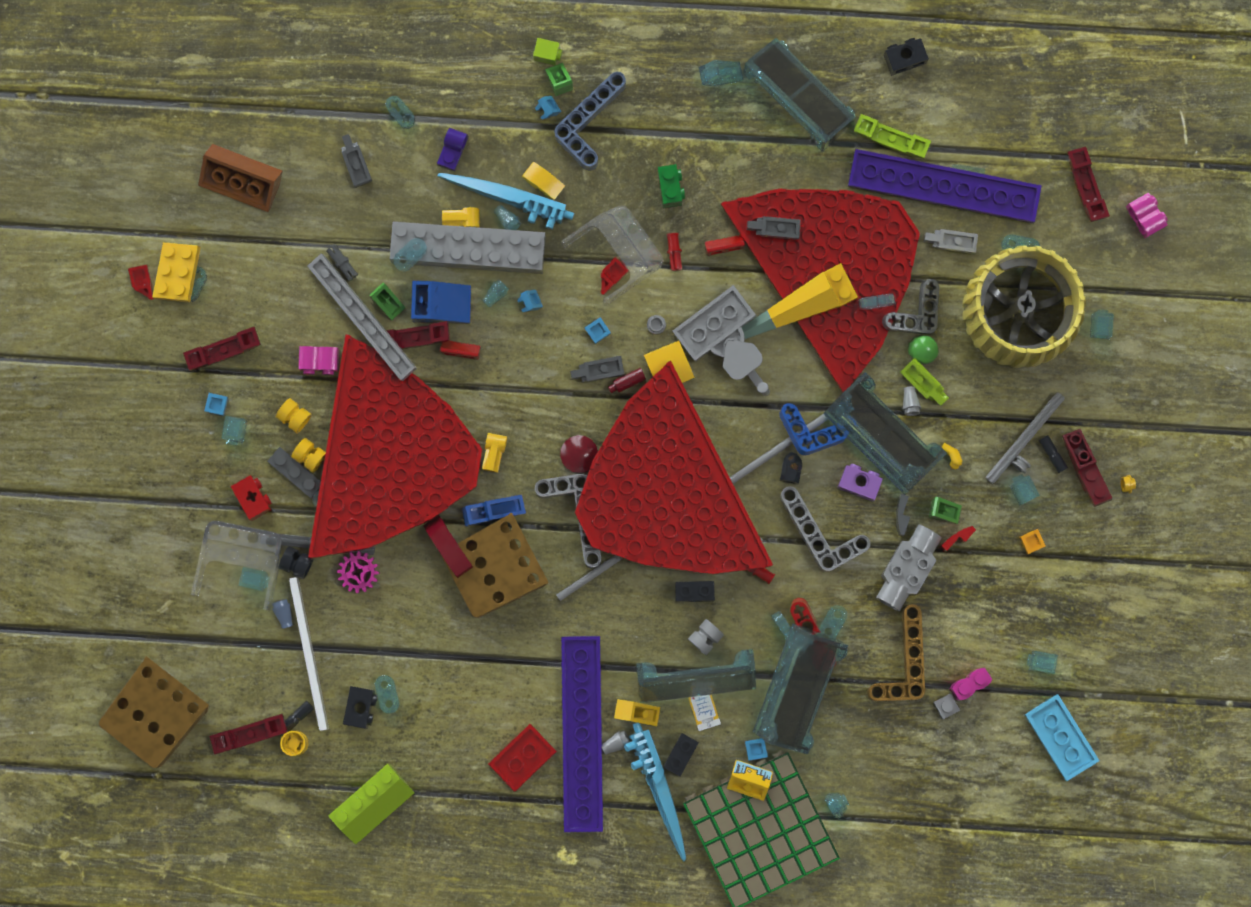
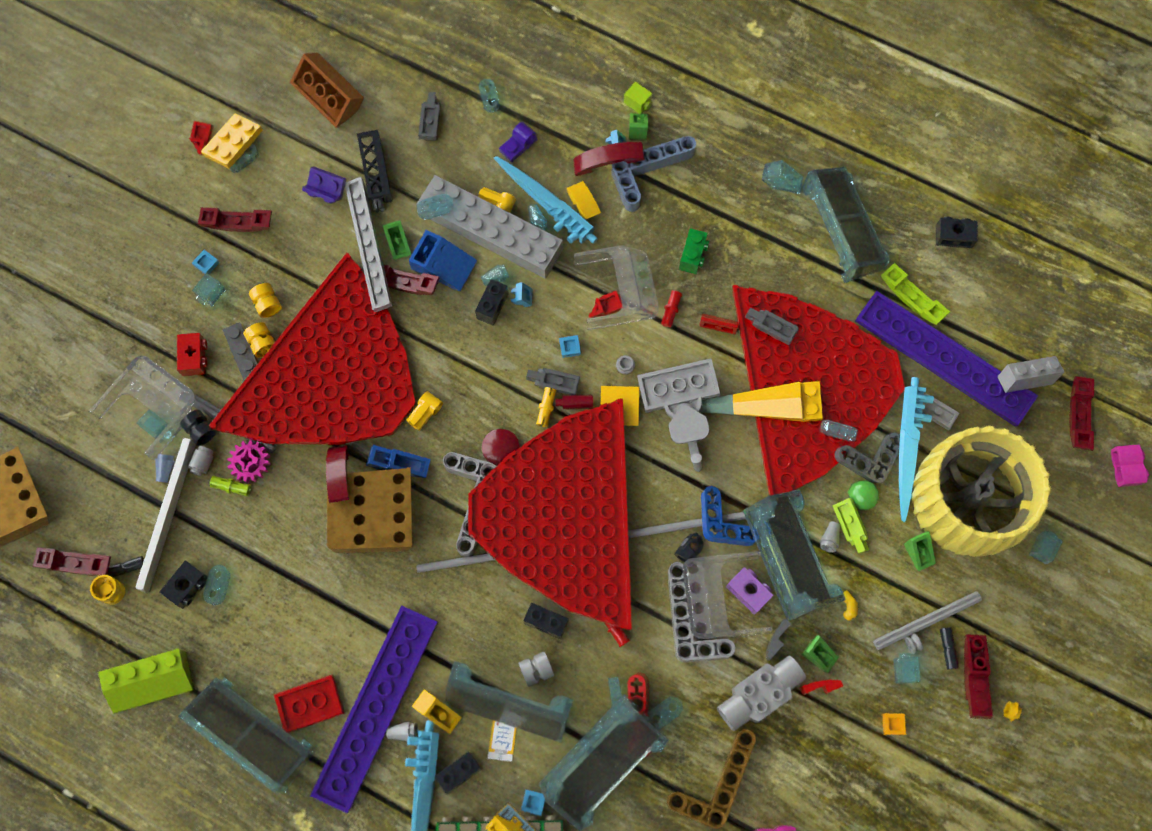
camera: 25 degrees right, 10 degrees down
dark pink brick [299,346,339,375] -> none
red slope [440,341,481,360] -> none
none -> windscreen [178,677,315,794]
none -> light grey brick [188,446,214,476]
none -> lime pin [209,475,251,497]
none -> dark purple bracket [302,166,346,203]
none -> black fence [357,129,393,203]
none -> black brick [475,279,509,326]
none -> yellow pin [536,387,557,427]
none -> dark red slope [573,142,645,176]
none -> clear windscreen [682,551,773,639]
none -> medium azure piece [899,377,934,522]
none -> bright green slope [904,531,936,571]
none -> light grey brick [998,356,1064,393]

